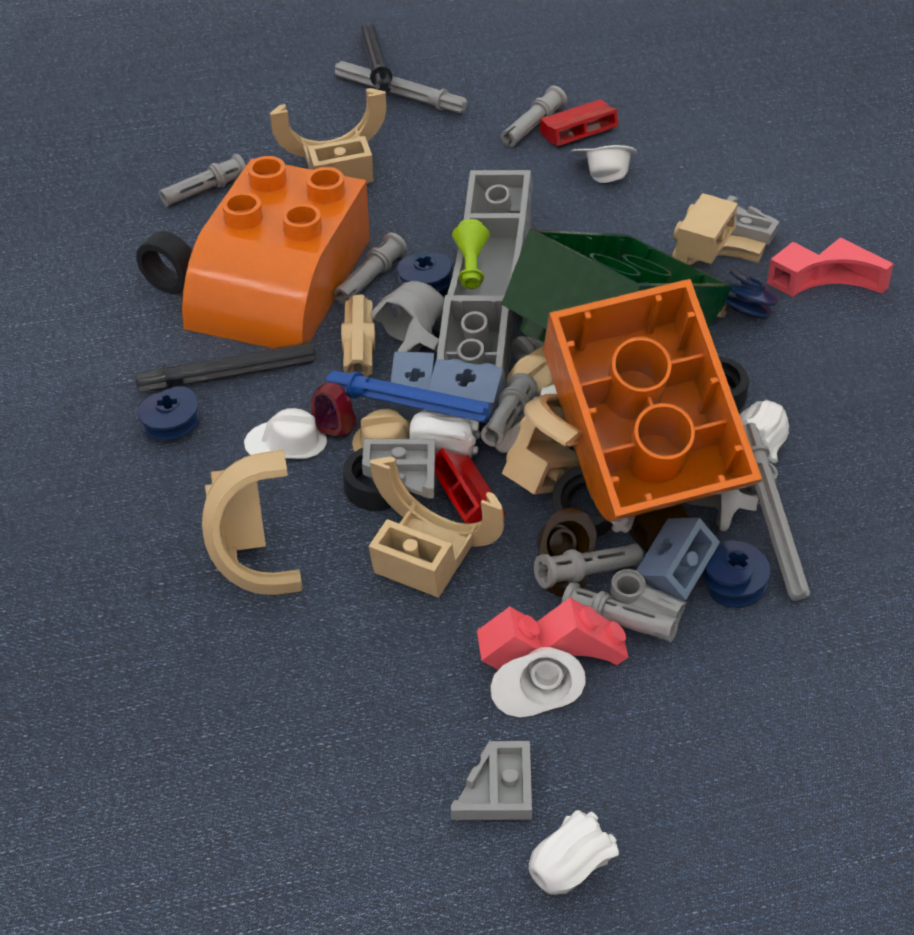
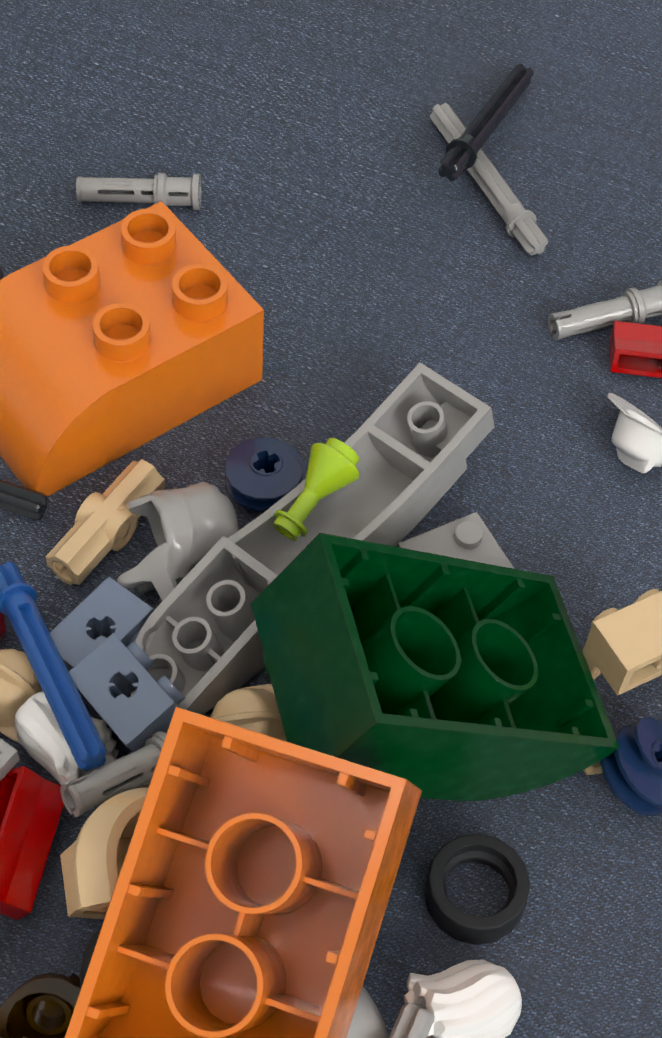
camera: 30 degrees right, 10 degrees up
tan piece [270,88,386,183] -> none
light grey pin [333,232,408,305] -> none

